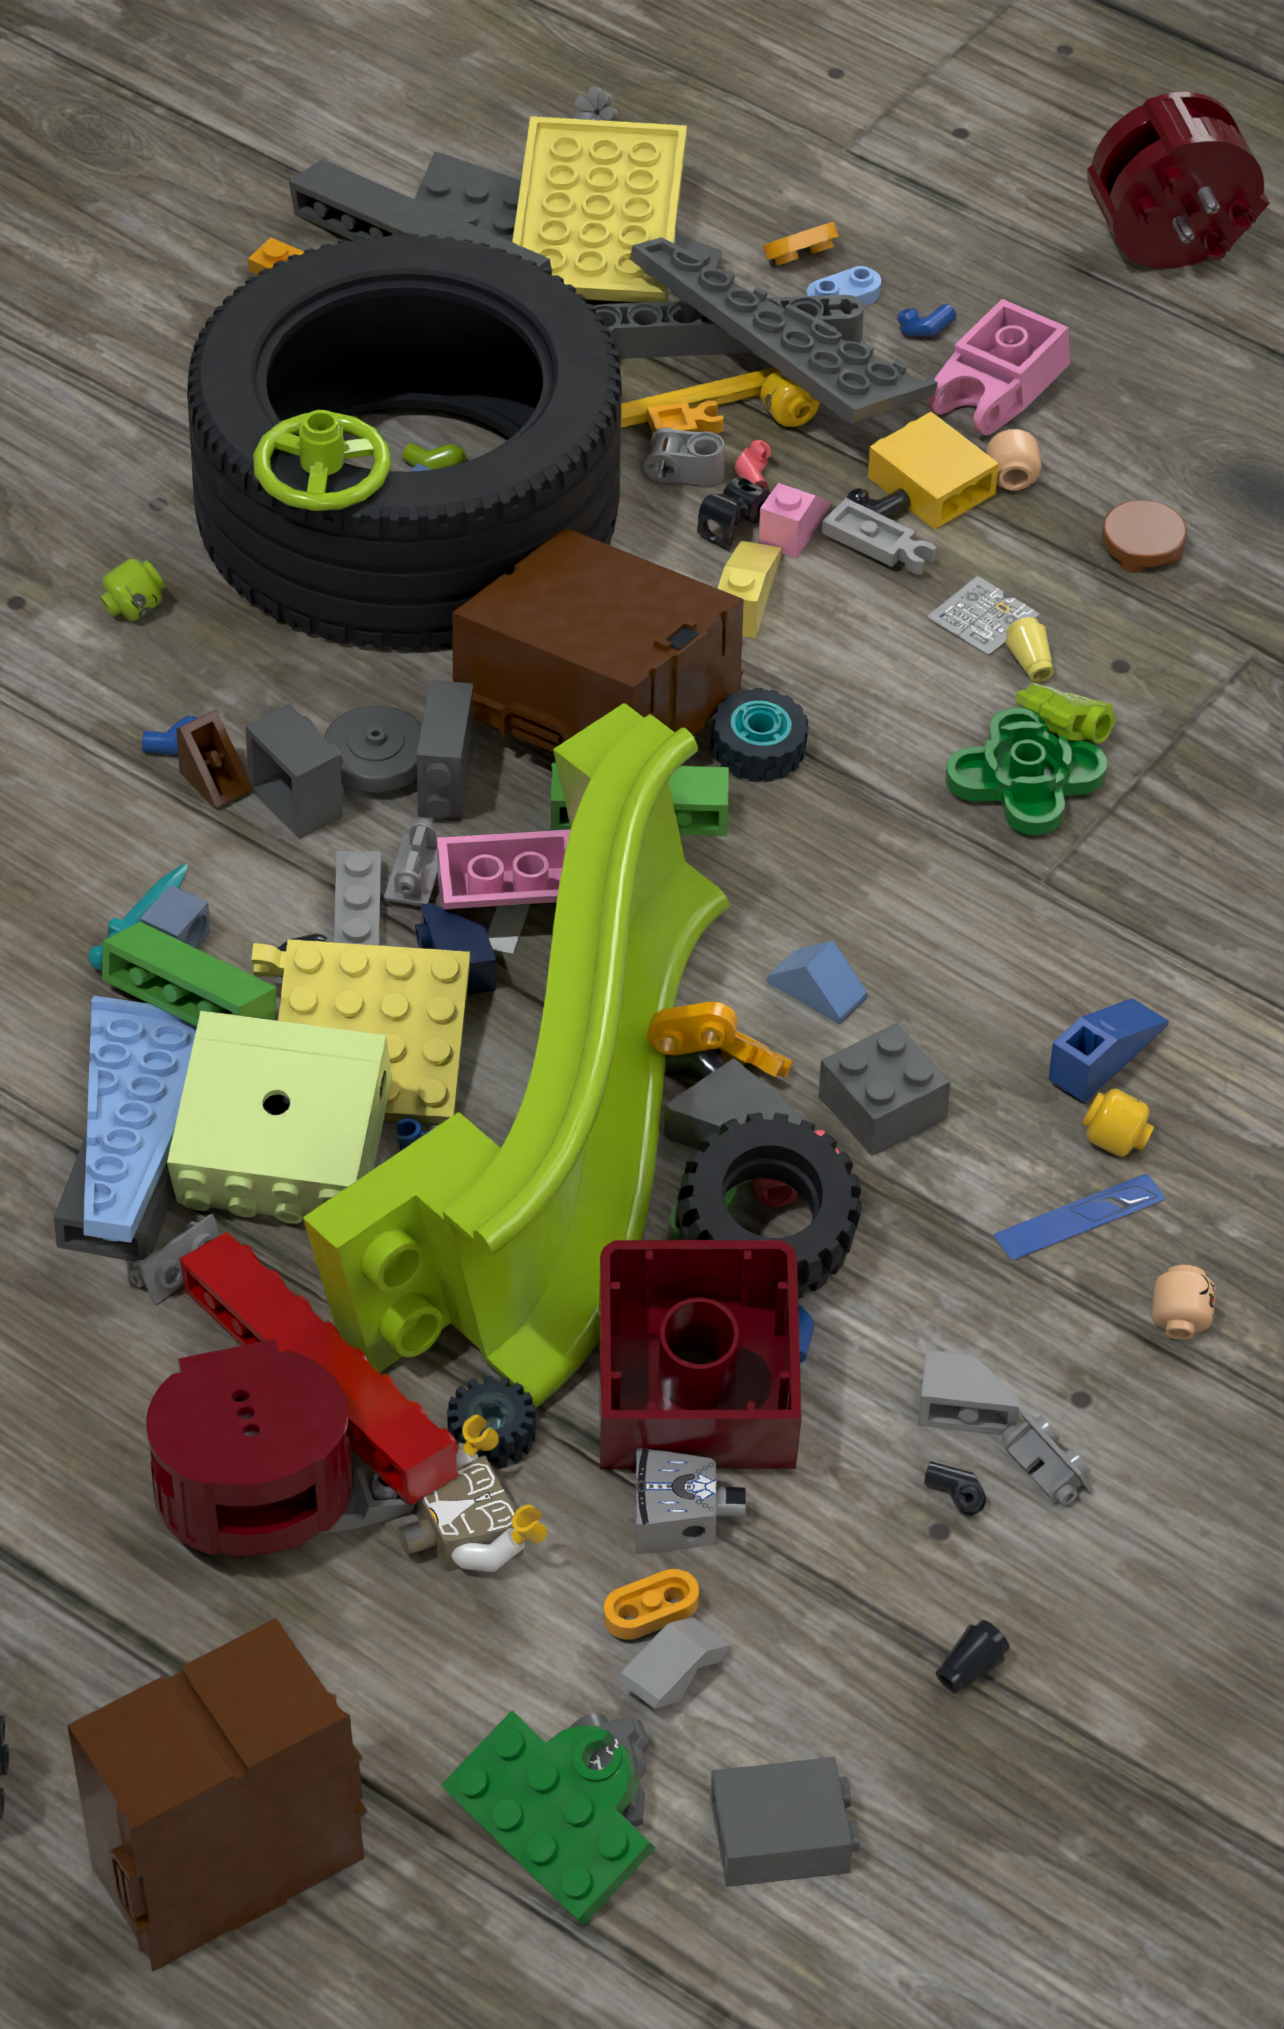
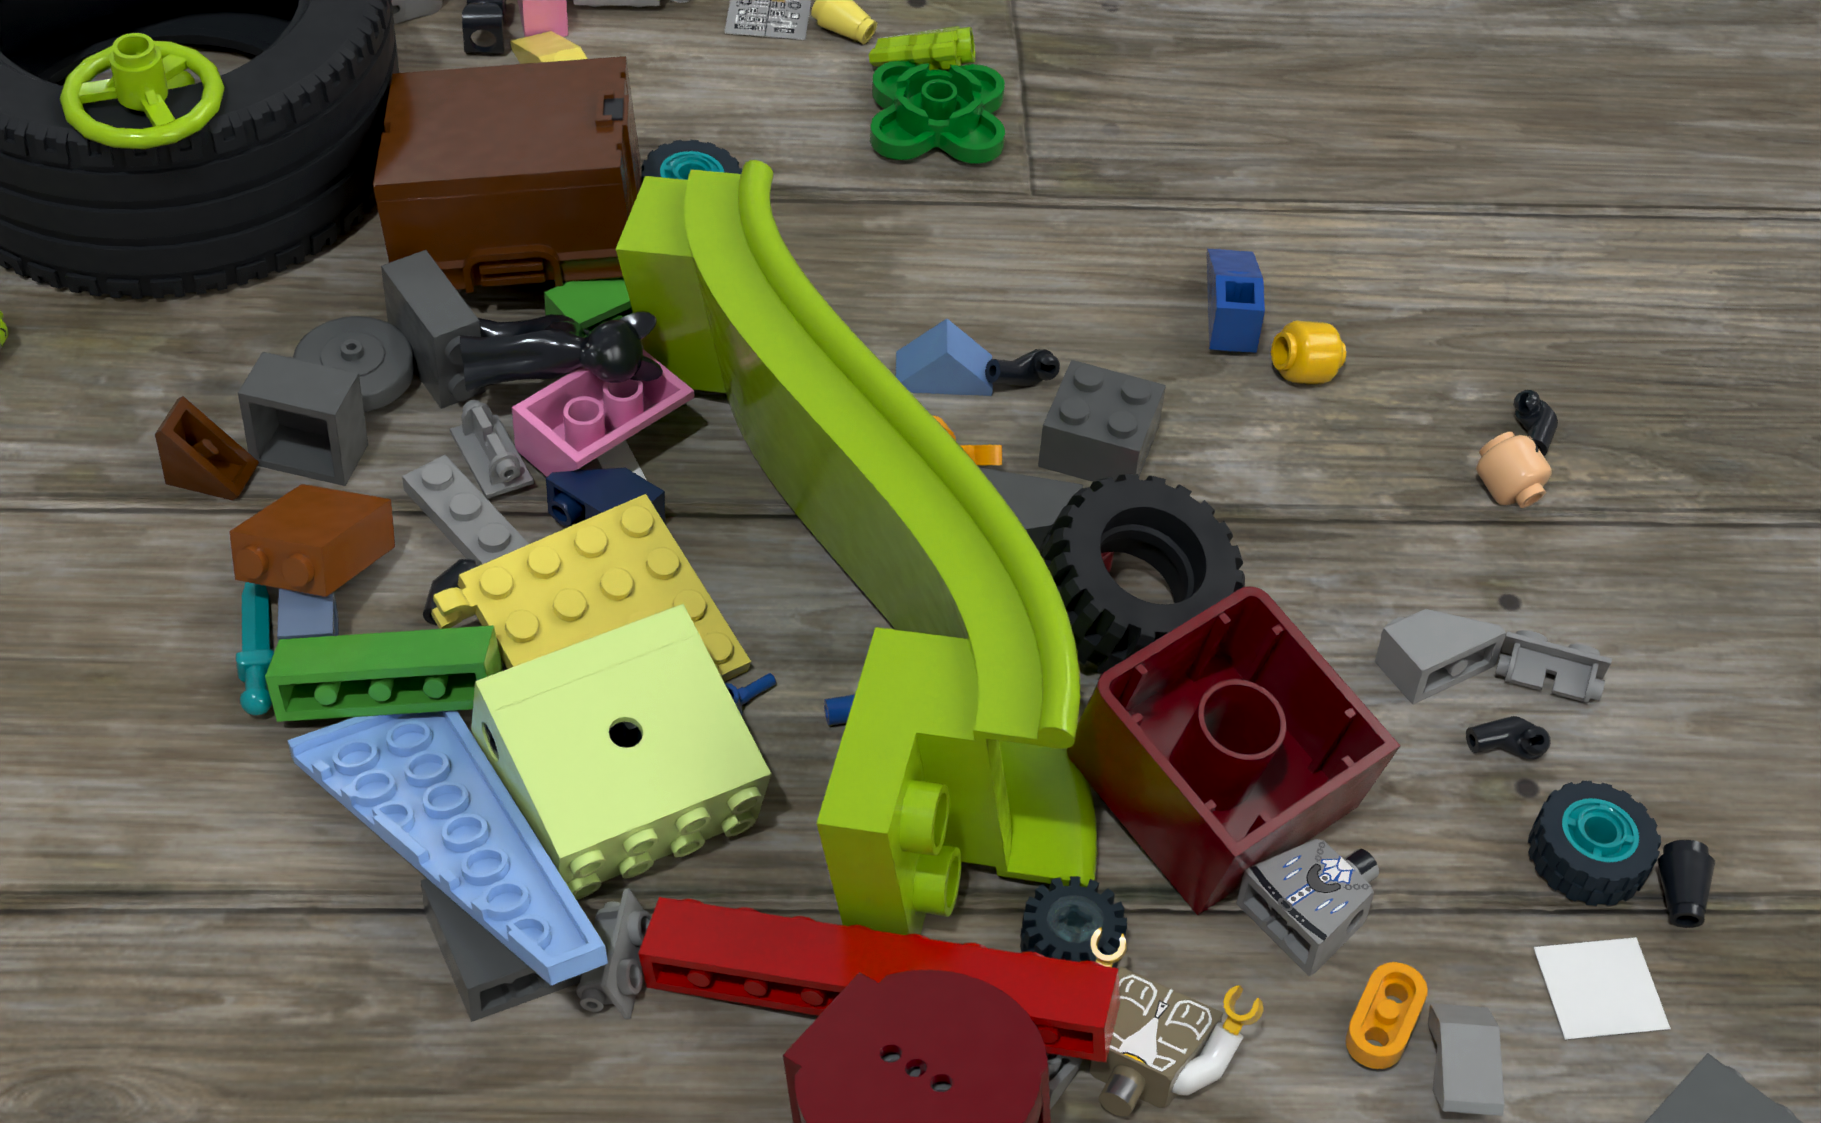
camera: 40 degrees left, 0 degrees up
blue arm [142,716,197,755] -> none
blue sticker [994,1174,1165,1260] -> none
none -> dark orange brick [230,484,395,597]
none -> black animal [460,312,663,393]
none -> black arm [985,349,1060,387]
none -> black arm [1513,390,1558,456]
none -> black wheel [1528,781,1661,906]
none -> white sticker [1533,937,1671,1040]

